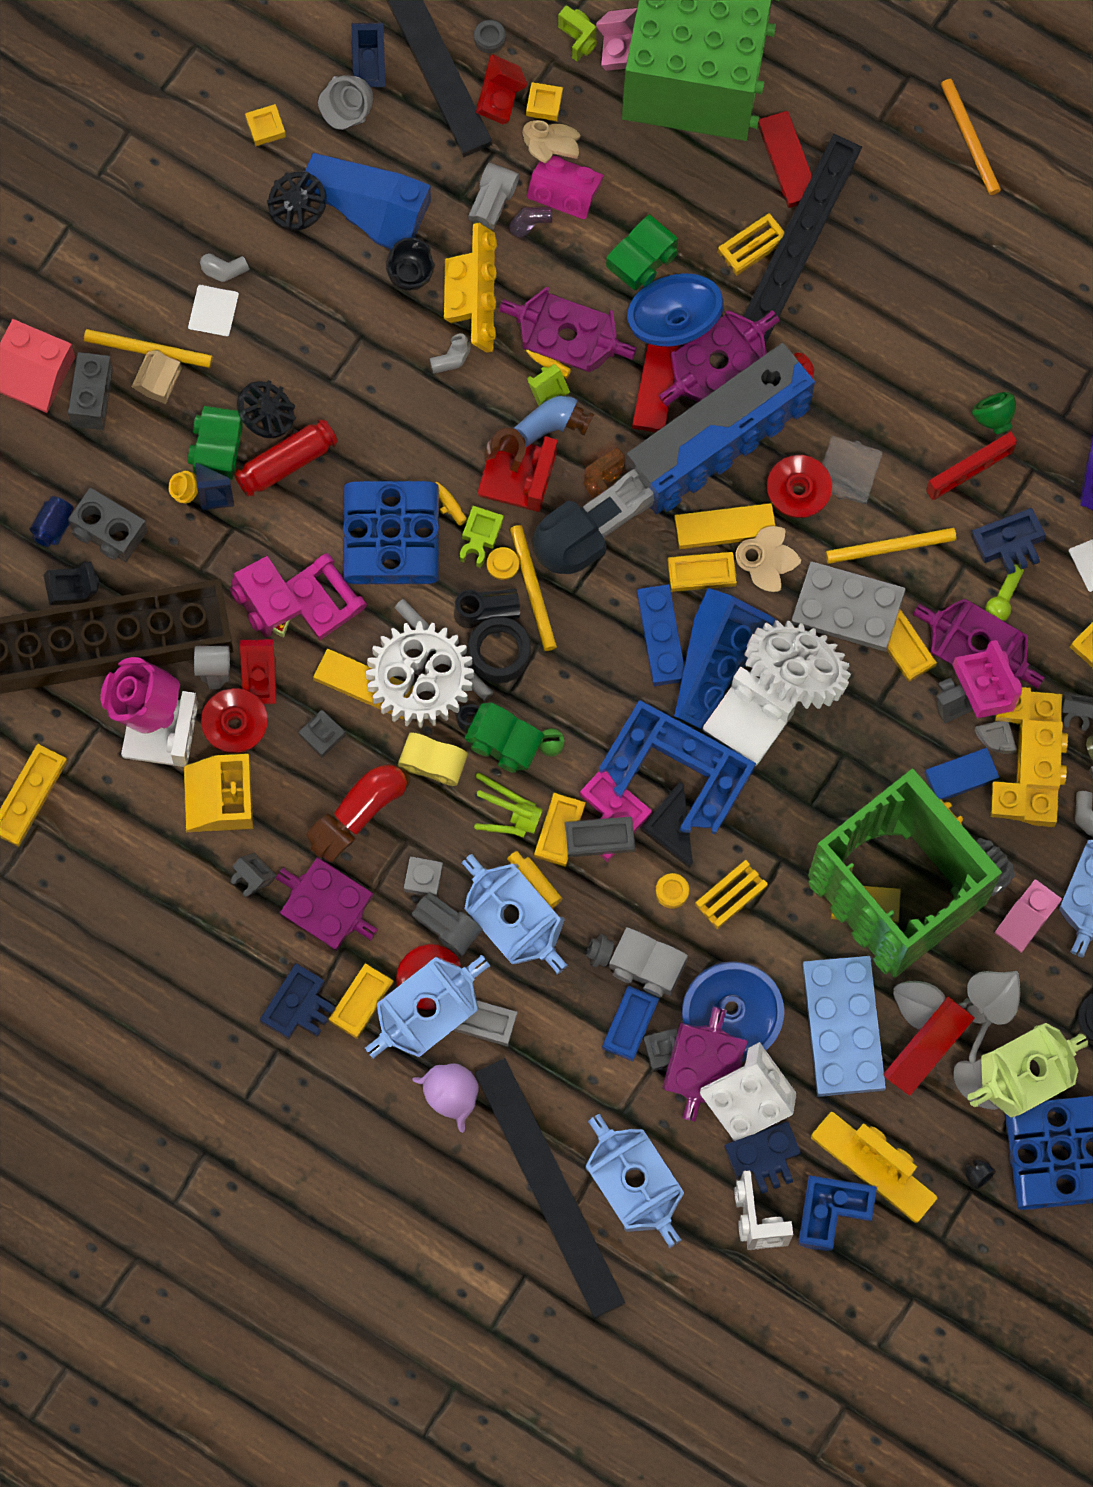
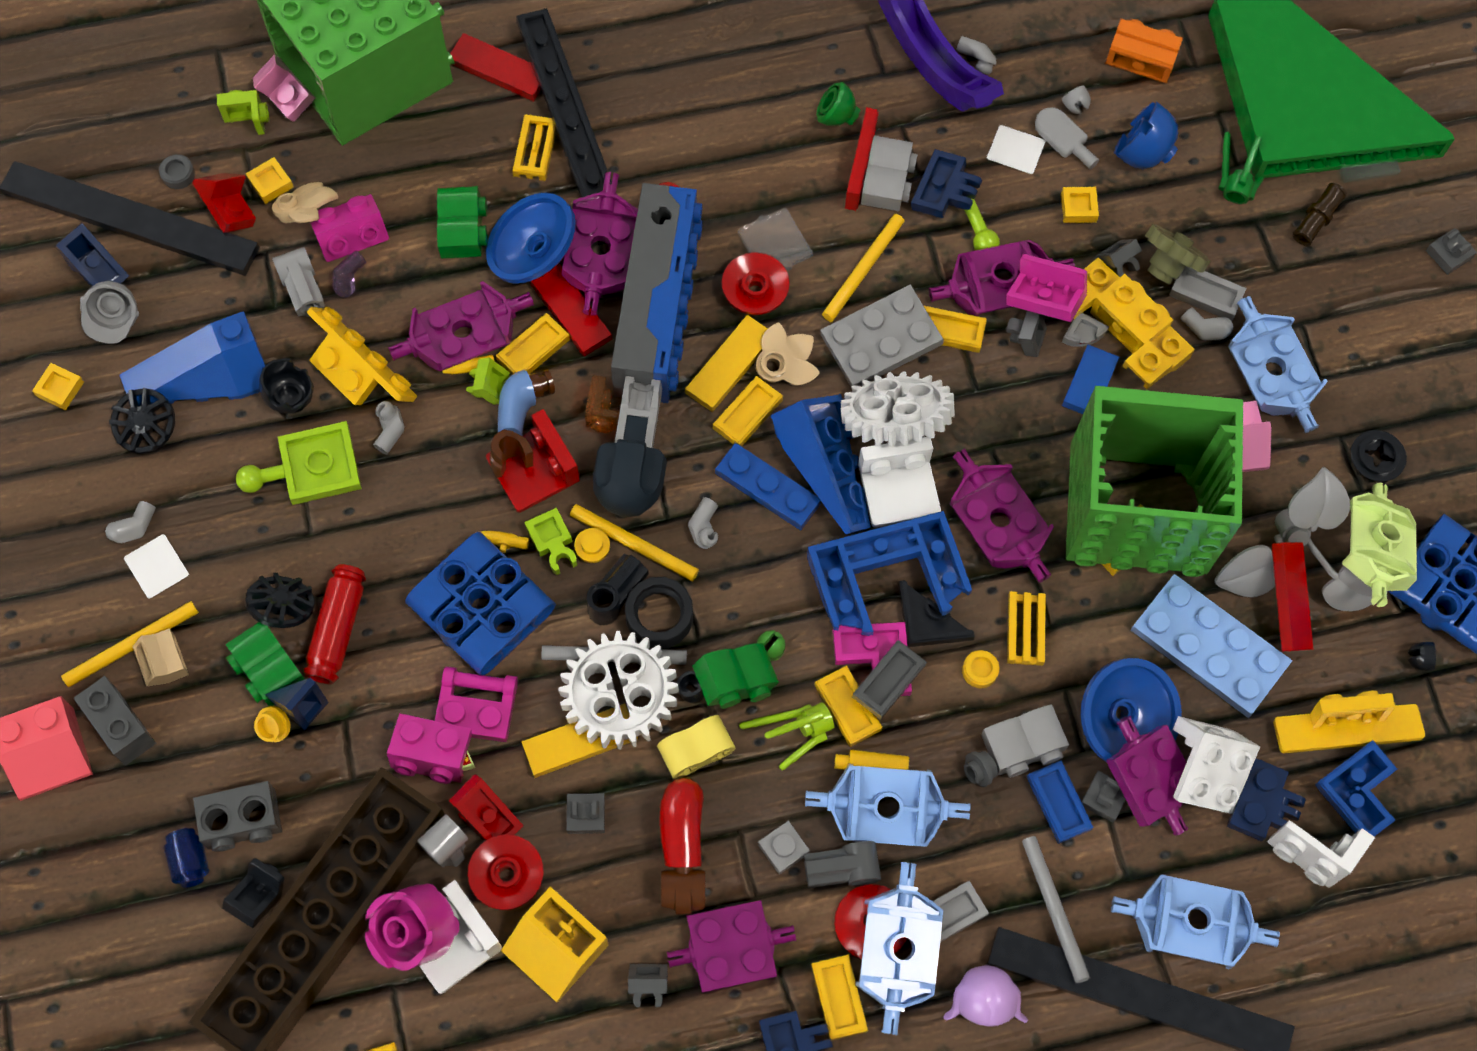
camera: 45 degrees left, 5 degrees down
none -> lime plate [236,421,362,505]
none -> yellow tile [496,313,570,375]
none -> light grey arm [688,497,718,549]
none -> light grey brick [861,135,918,212]
none -> magenta plate [950,449,1054,583]
none -> light grey bar [1022,836,1090,983]

